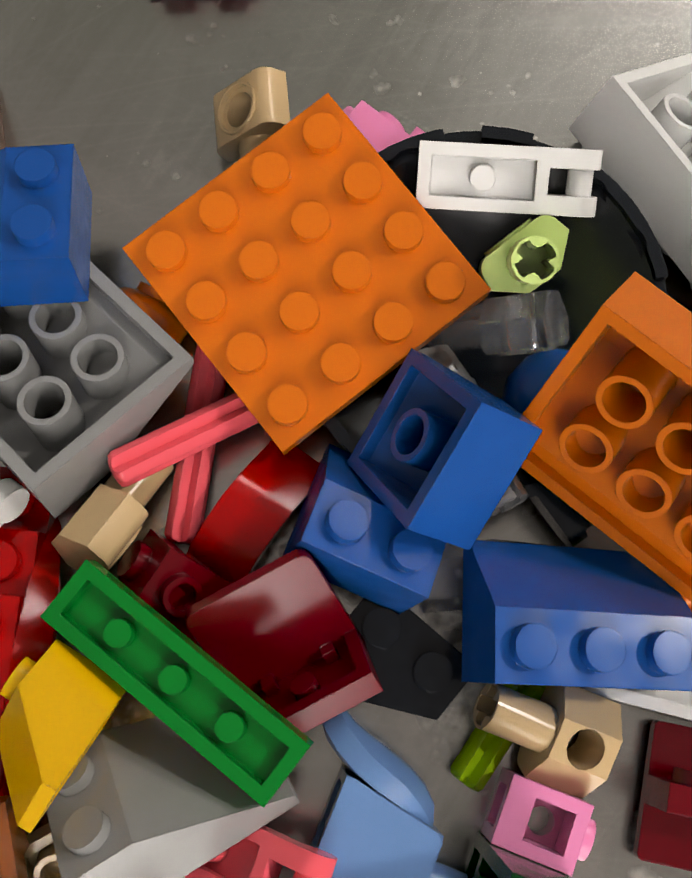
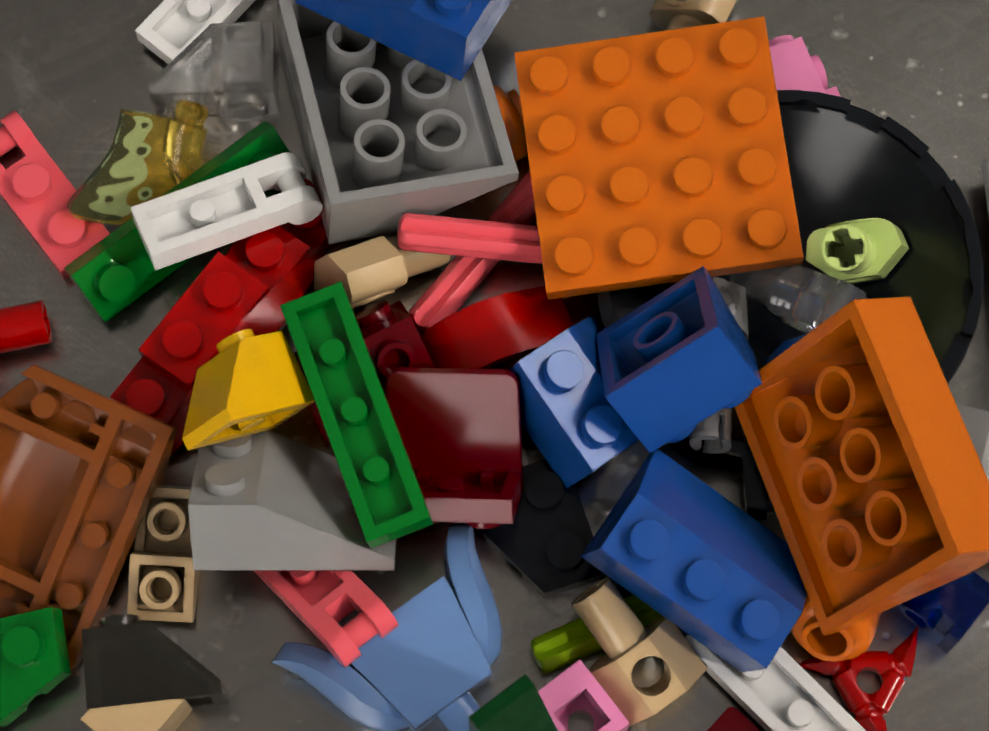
camera: 35 degrees right, 5 degrees down
white plate [416,140,603,217] -> none

